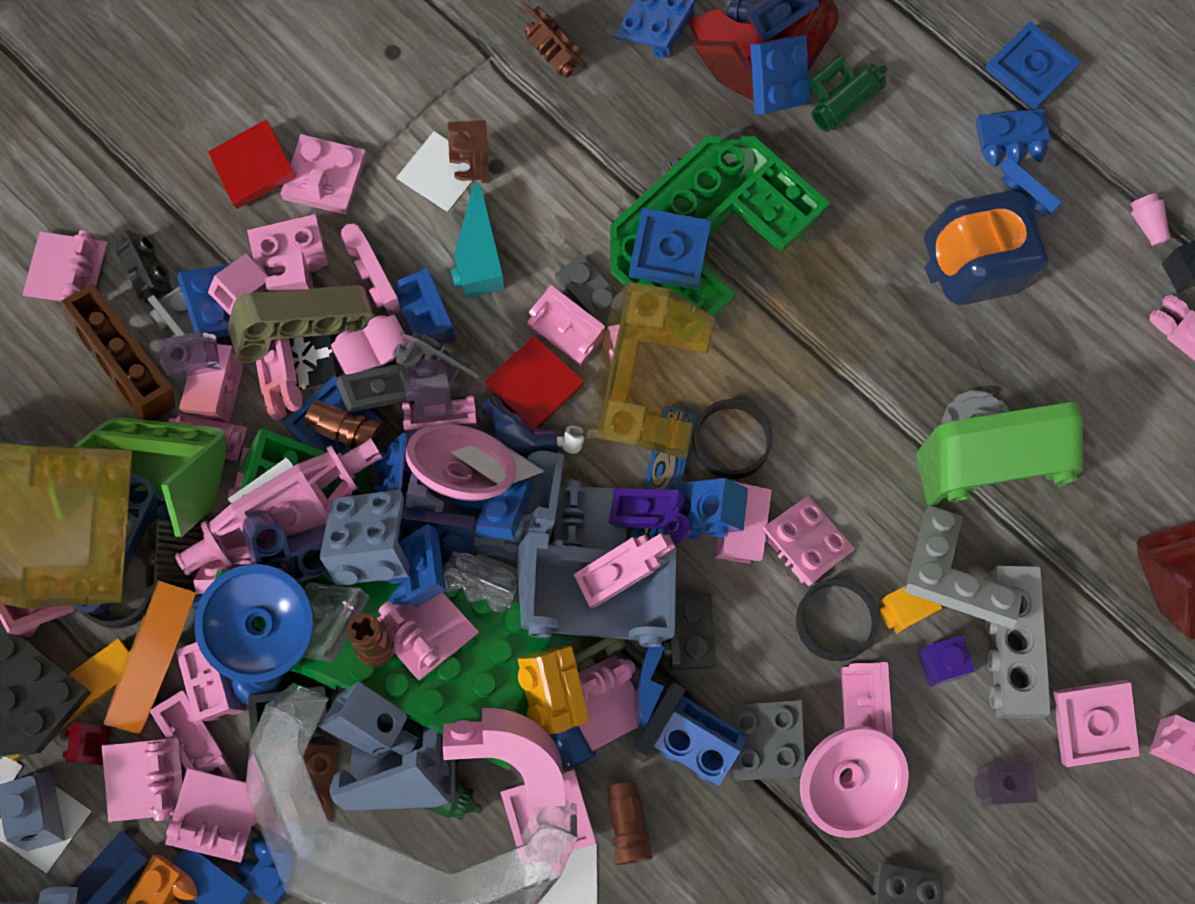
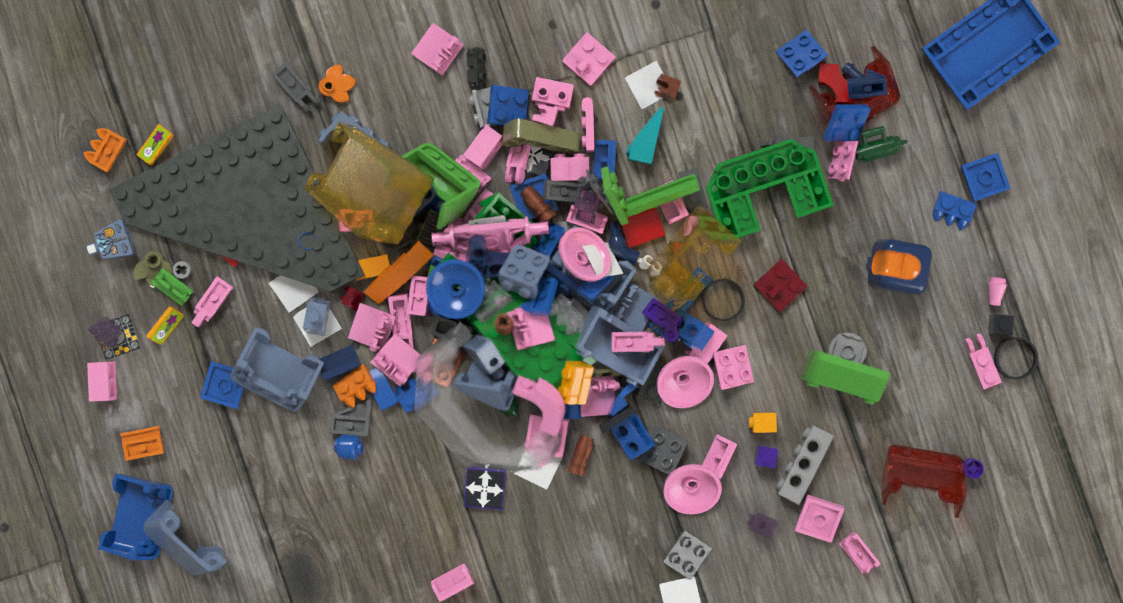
camera: 30 degrees right, 15 degrees up
reddish brown brick [61,284,175,421] -> none
clear purple brick [159,332,221,377] -> none
red tile [207,119,297,209] -> none
bright pink brick [208,254,268,315] -> none
copper hinge [522,2,587,78] -> none
blue plate [629,208,711,290] -> none
black tyre [796,578,880,661] -> none
light grey plate [904,505,1023,629] -> none
blue plate [999,156,1064,217] -> none
none -> bright green bracket [601,166,700,225]
none -> bright pink dish [657,356,714,408]
none -> dark red hinge [753,258,808,312]
none -> bright pink hinge [828,141,858,182]

